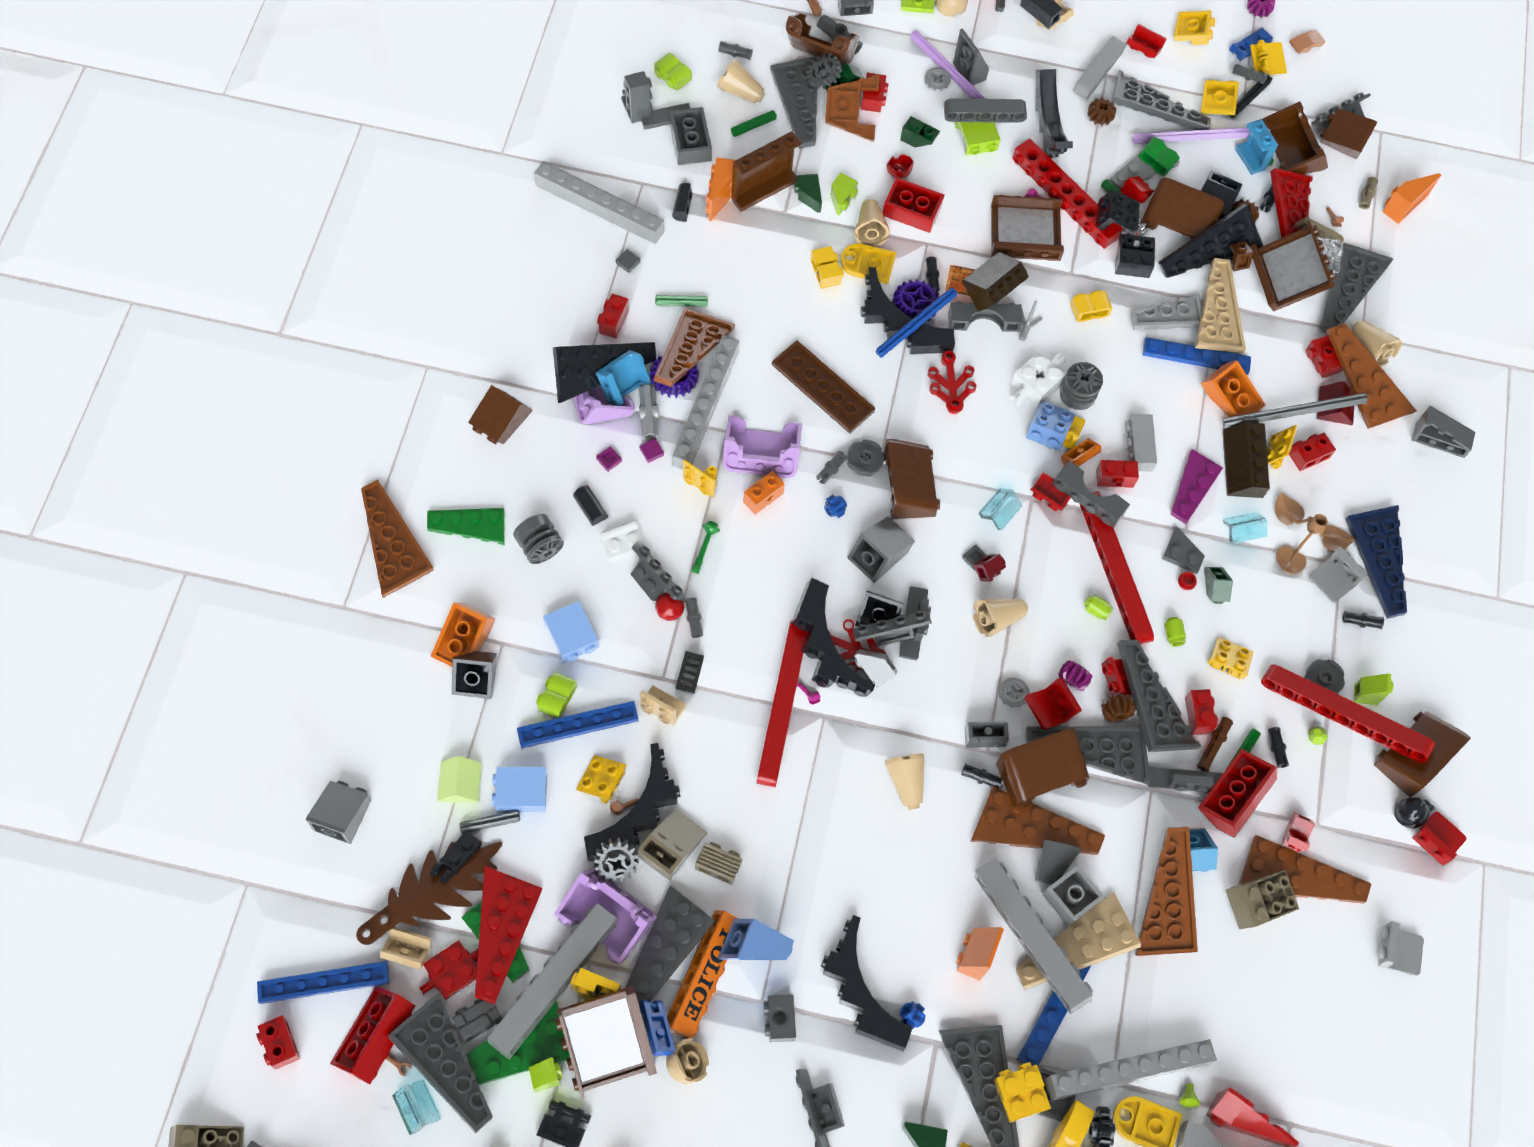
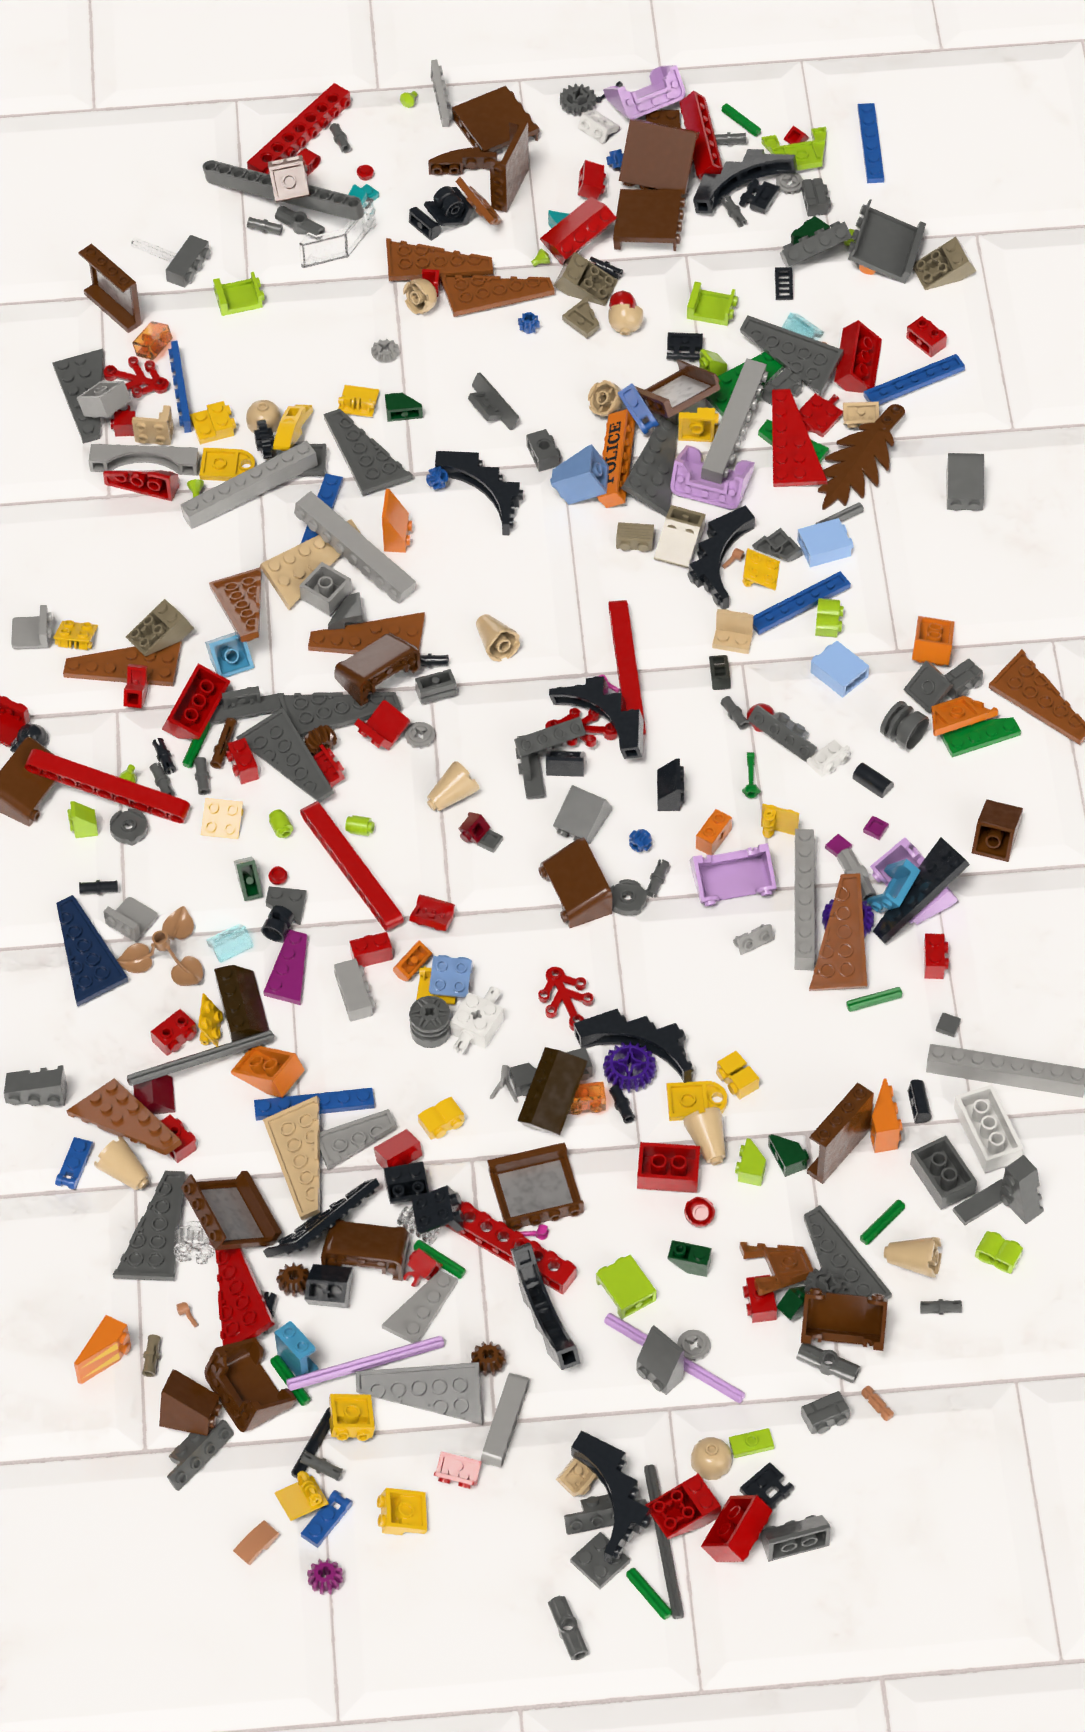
camera: 170 degrees right, 10 degrees down
black hinge [430,831,482,884] -> none
yellowish green slope [437,756,482,803] -> none
black slope [451,651,497,699] -> none
gear [593,838,639,883] -> none
reddish brown plate [772,340,876,434] -> none
slope [854,649,898,688] -> none
blue axle [875,288,957,358] -> none
dark grey beam [943,98,1027,123] -> none
clear light blue panel [978,488,1022,530] -> none
yellow plate [994,1062,1051,1123] -> none
dark grey arch [1053,461,1131,528] -> none
magenta gear [1058,660,1093,691] -> none
green brick [1138,137,1180,177] -> none
reddish brown bracket [1230,242,1253,272] -> none
dark tan hinge [1294,217,1344,248] -> none
none -> yellow hinge [53,620,98,650]
none -> blue plate [55,1137,94,1190]
none -> dark grey pin [149,762,175,796]
none -> dark grey pin [194,757,210,795]
none -> black wheel [261,905,295,942]
none -> brick [374,1129,423,1168]
none -> black slope [657,758,684,811]
none -> light grey hinge [733,924,775,955]
none -> dark grey slope [752,527,803,562]
none -> dark grey plate [903,661,954,714]
none -> orange wing [931,696,998,736]
none -> dark grey brick [944,659,983,699]
none -> white brick [954,1084,1023,1173]

